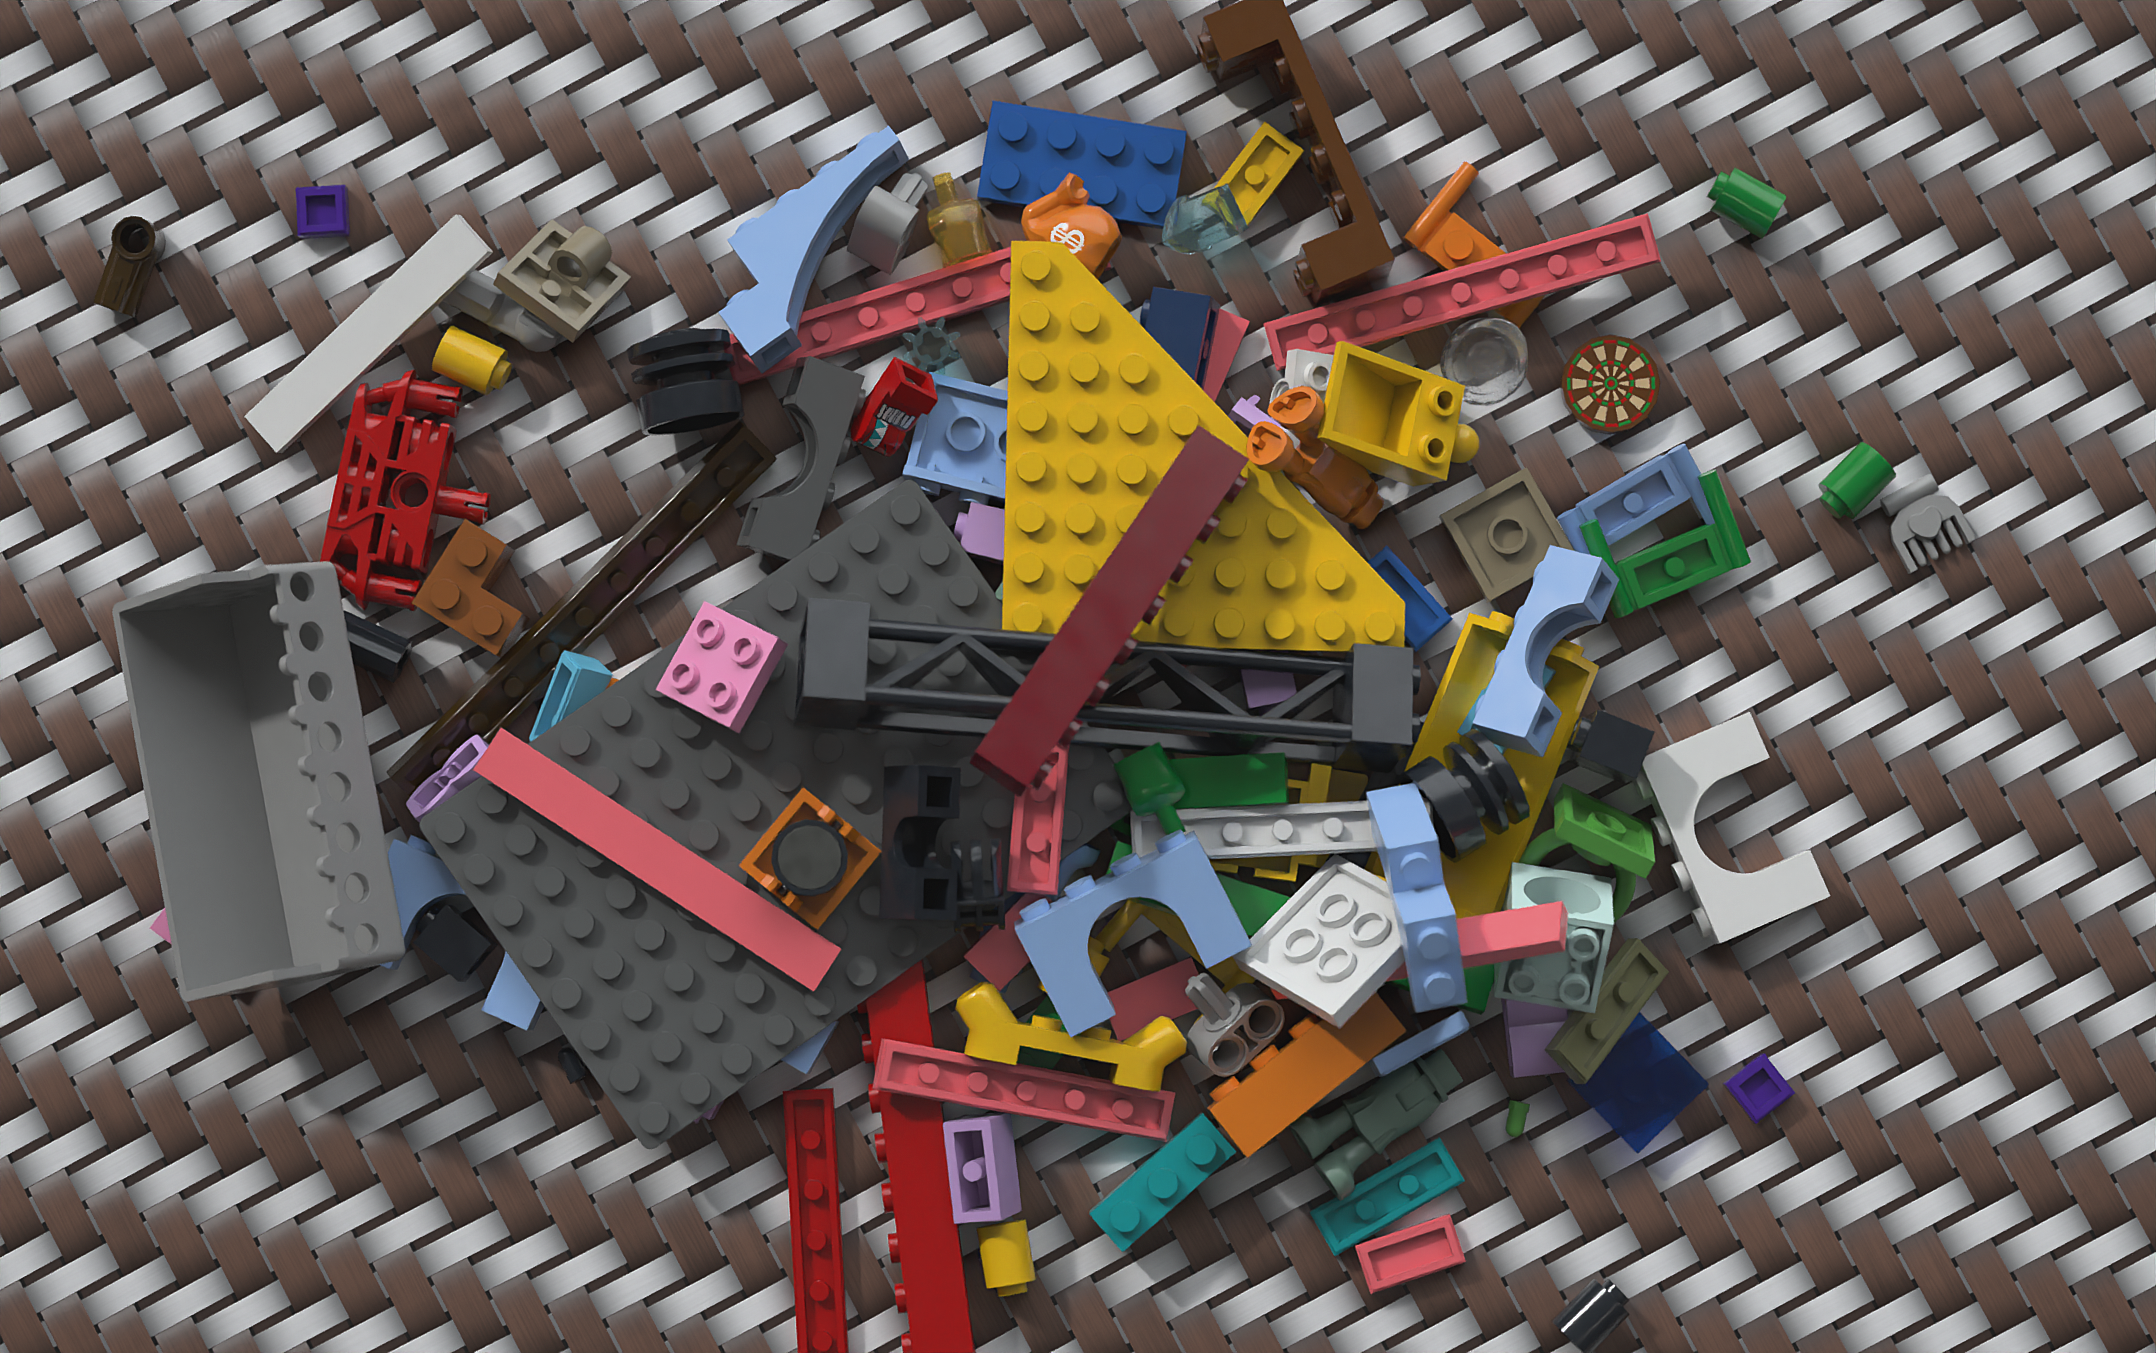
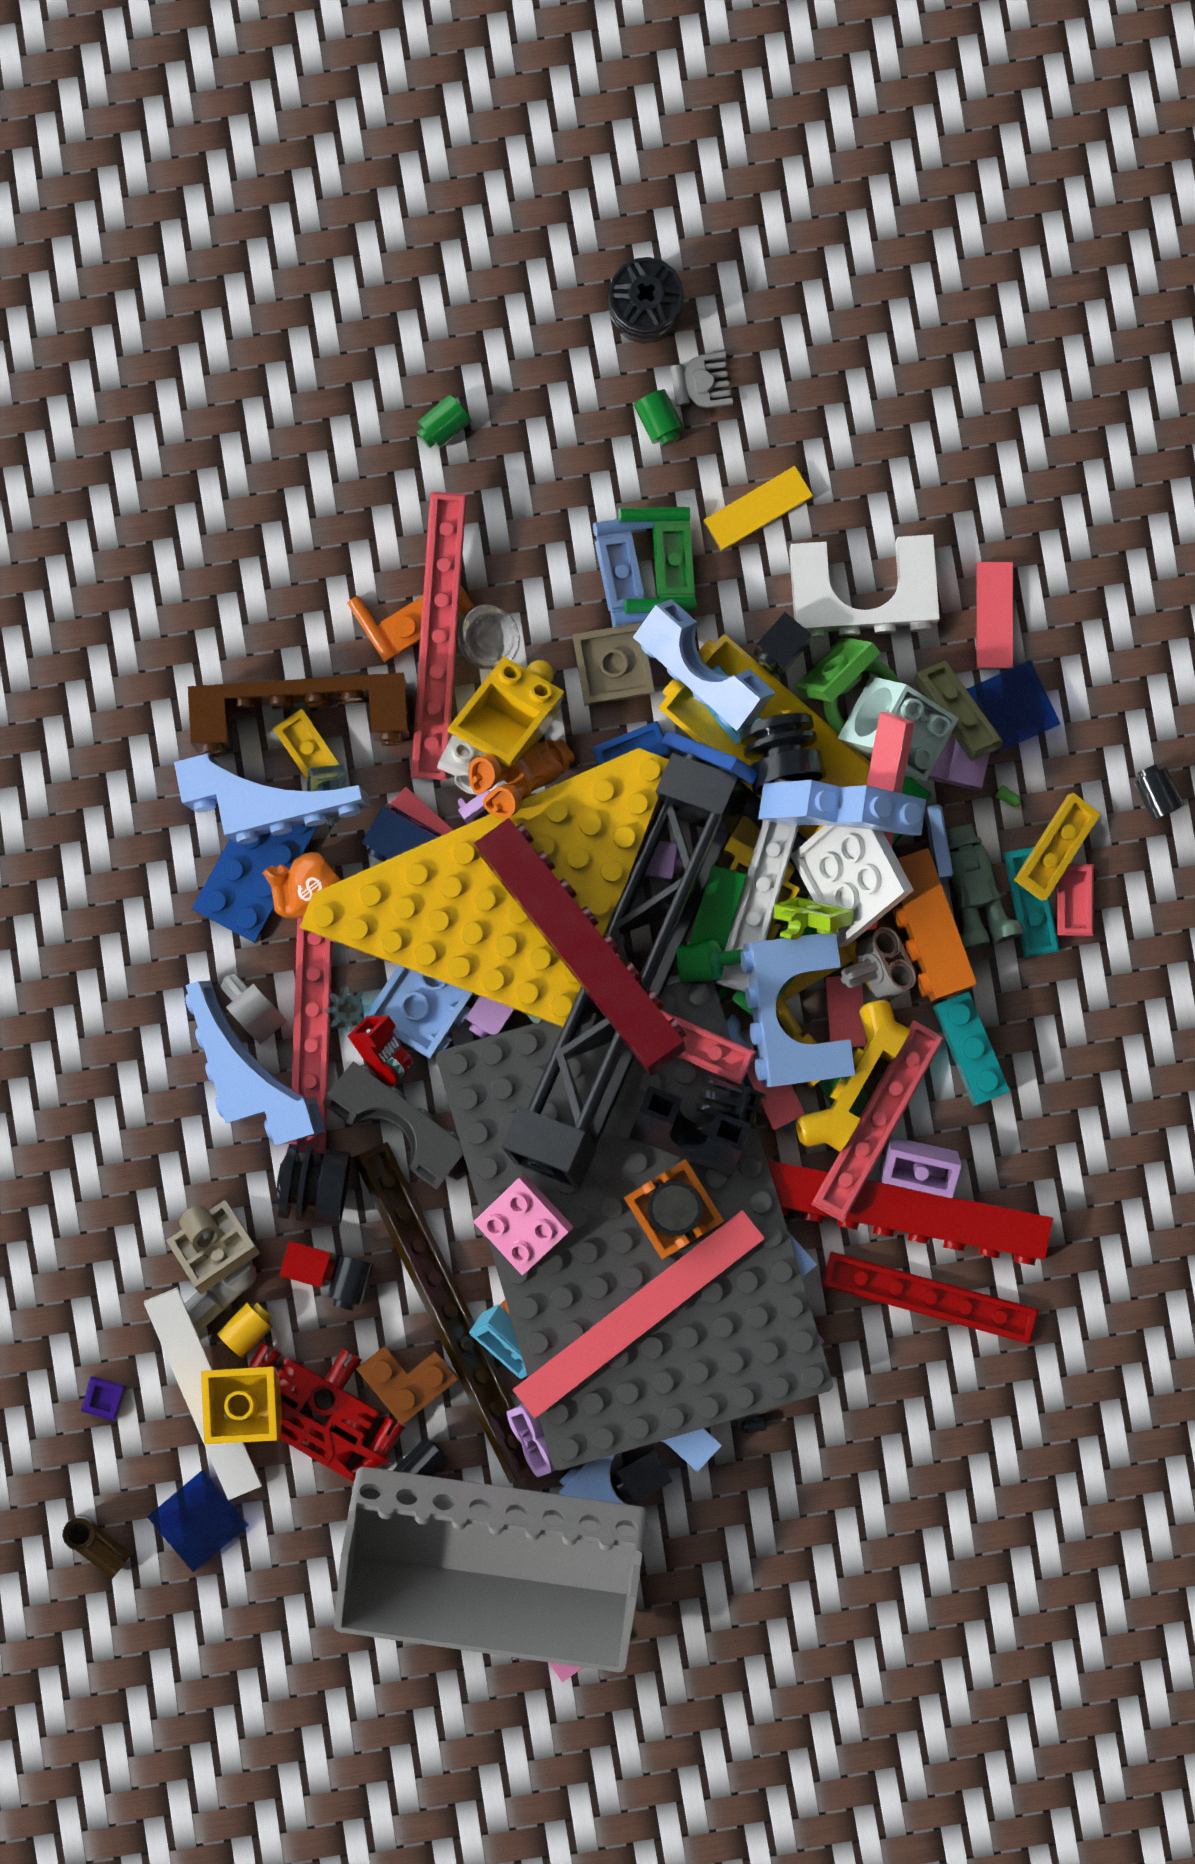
camera: 75 degrees left, 0 degrees up
clear yellow piece [926,172,992,268] -> none
yellow brick [976,1219,1036,1296] -> none
reddish brown tile [1560,334,1660,435] -> none
dark purple tile [1723,1053,1795,1124] -> none
none -> clear blue plate [147,1469,250,1572]
none -> light blue arch [174,753,370,844]
none -> yellow brick [201,1367,282,1445]
none -> red brick [279,1241,337,1288]
none -> black brick [327,1255,373,1311]
none -> black wheel [609,257,684,344]
none -> blue tile [661,731,758,785]
none -> yellow tile [703,466,813,552]
none -> lime plate [774,897,853,940]
none -> coral tile [976,562,1013,669]
none -> yellow plate [1014,793,1101,901]

